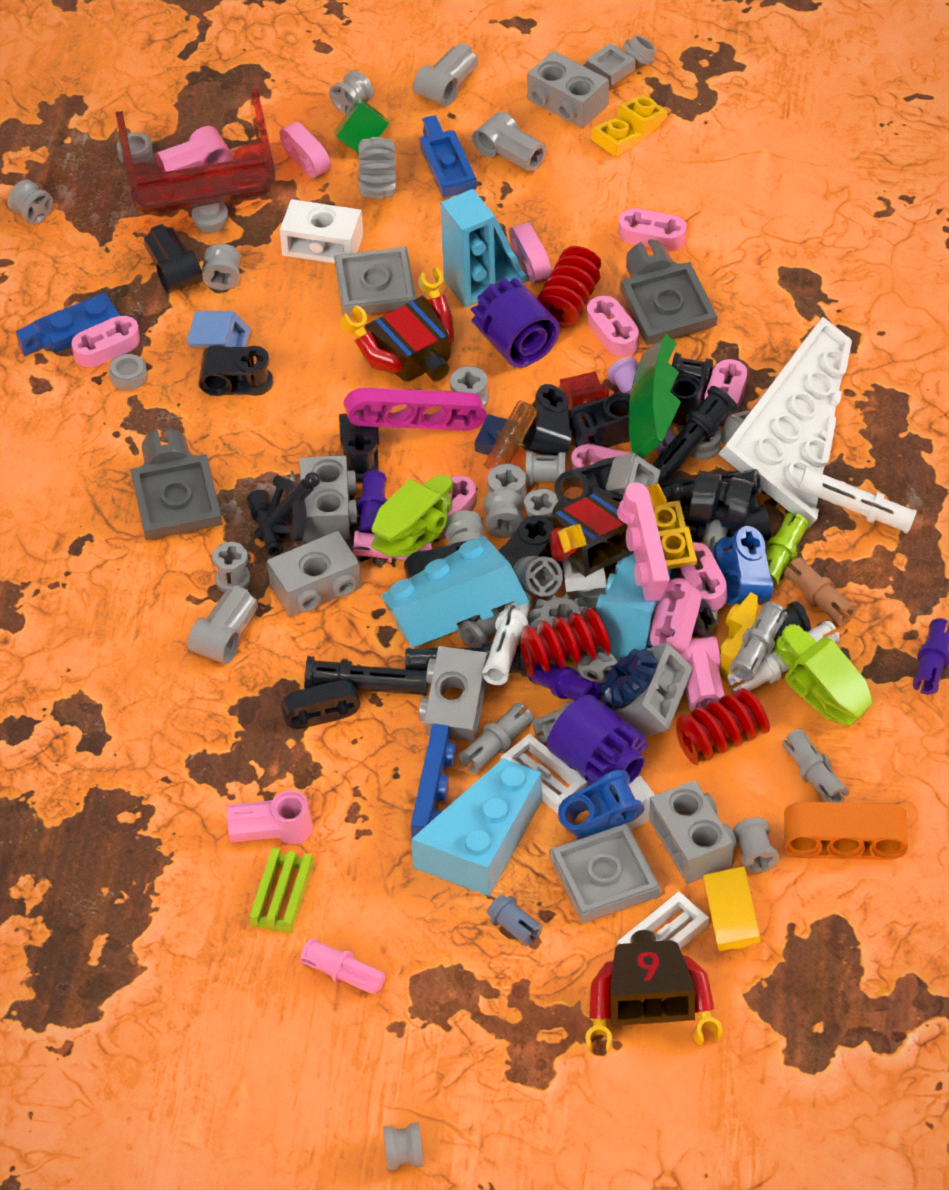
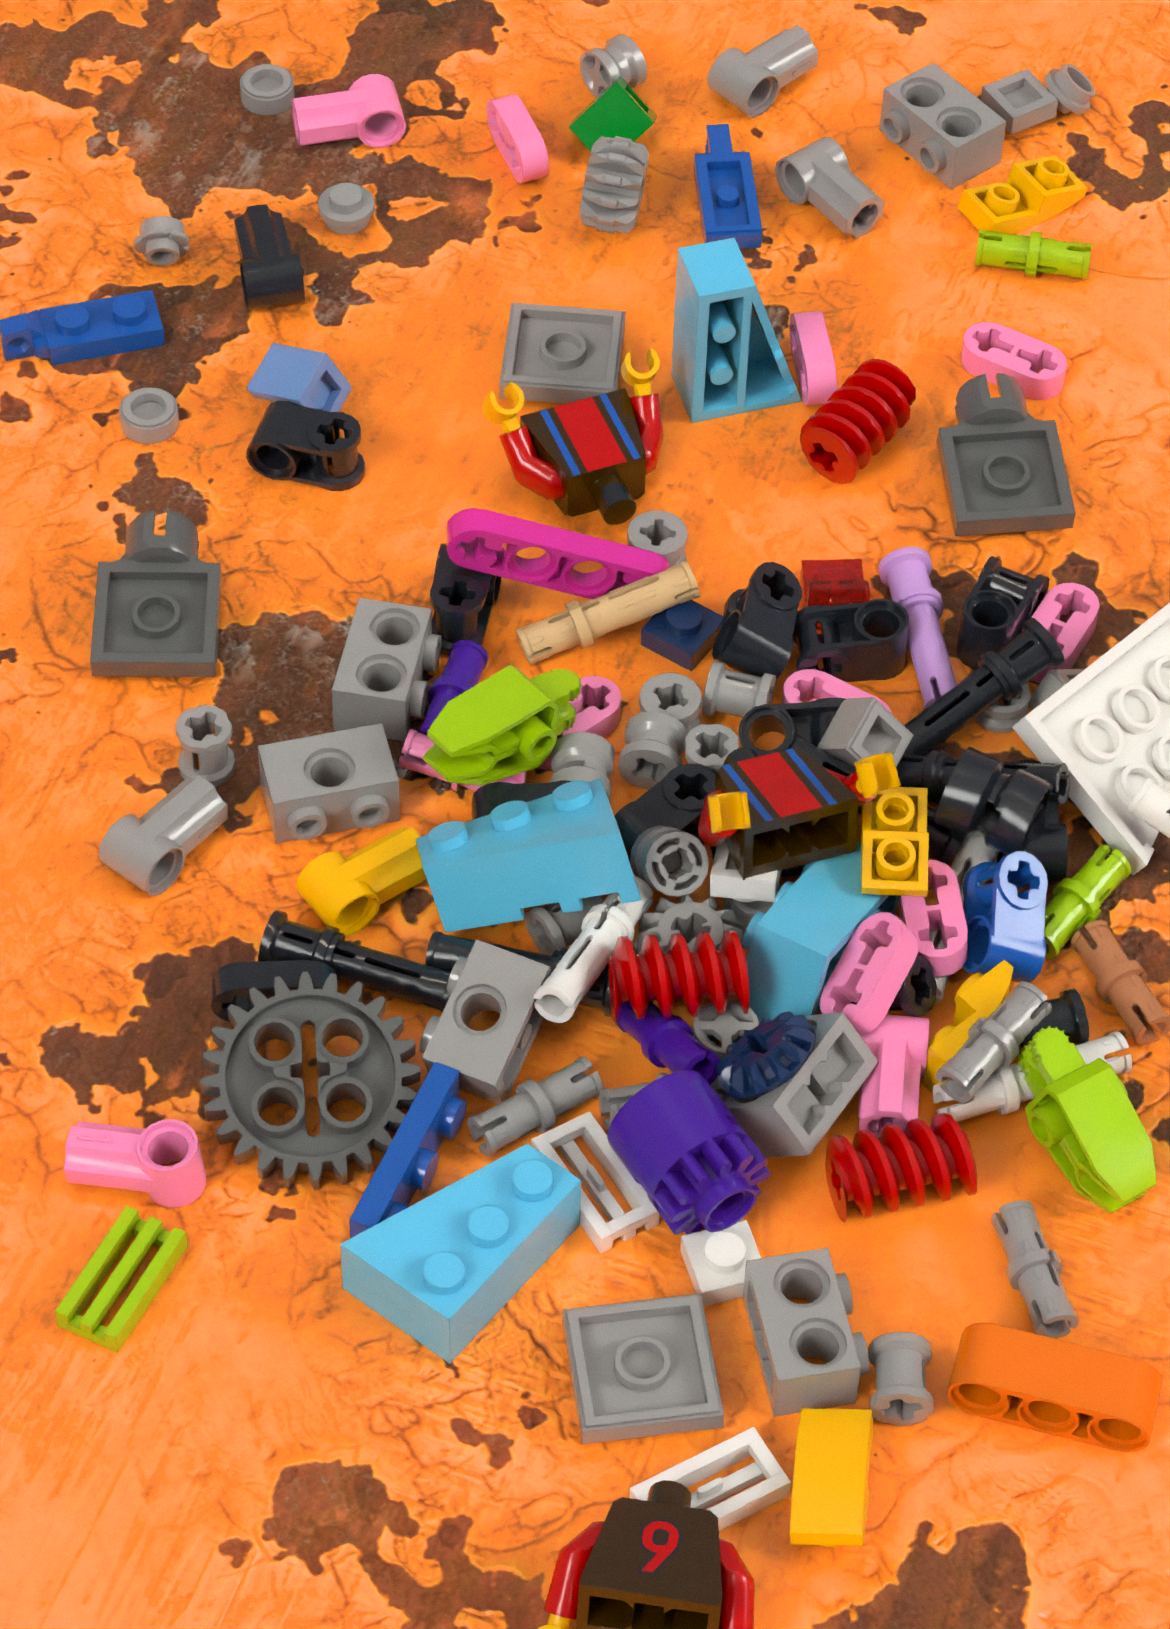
camera: 10 degrees right, 0 degrees up
light grey wheel [7,179,54,225] -> none
bright pink beam [71,316,140,367] -> none
clear red windscreen [115,88,275,214] -> none
light grey wheel [203,244,241,290] -> none
black piece [247,472,320,556] -> none
white brick [280,199,363,263] -> none
bright pink axle [300,938,385,994] -> none
dark purple gear [471,277,560,368] -> none
clear orange axle [482,400,537,470] -> none
sand blue pin [487,894,543,947] -> none
blue piece [558,770,644,840] -> none
bright pink beam [587,296,639,357] -> none
bright pink plate [617,483,670,601] -> none
green slope [629,334,681,459] -> none
none -> light grey plate [134,216,189,266]
none -> dark grey gear [200,972,420,1190]
none -> yellow piece [296,827,427,937]
none -> tan pin [515,560,701,666]
none -> lime pin [975,229,1092,280]

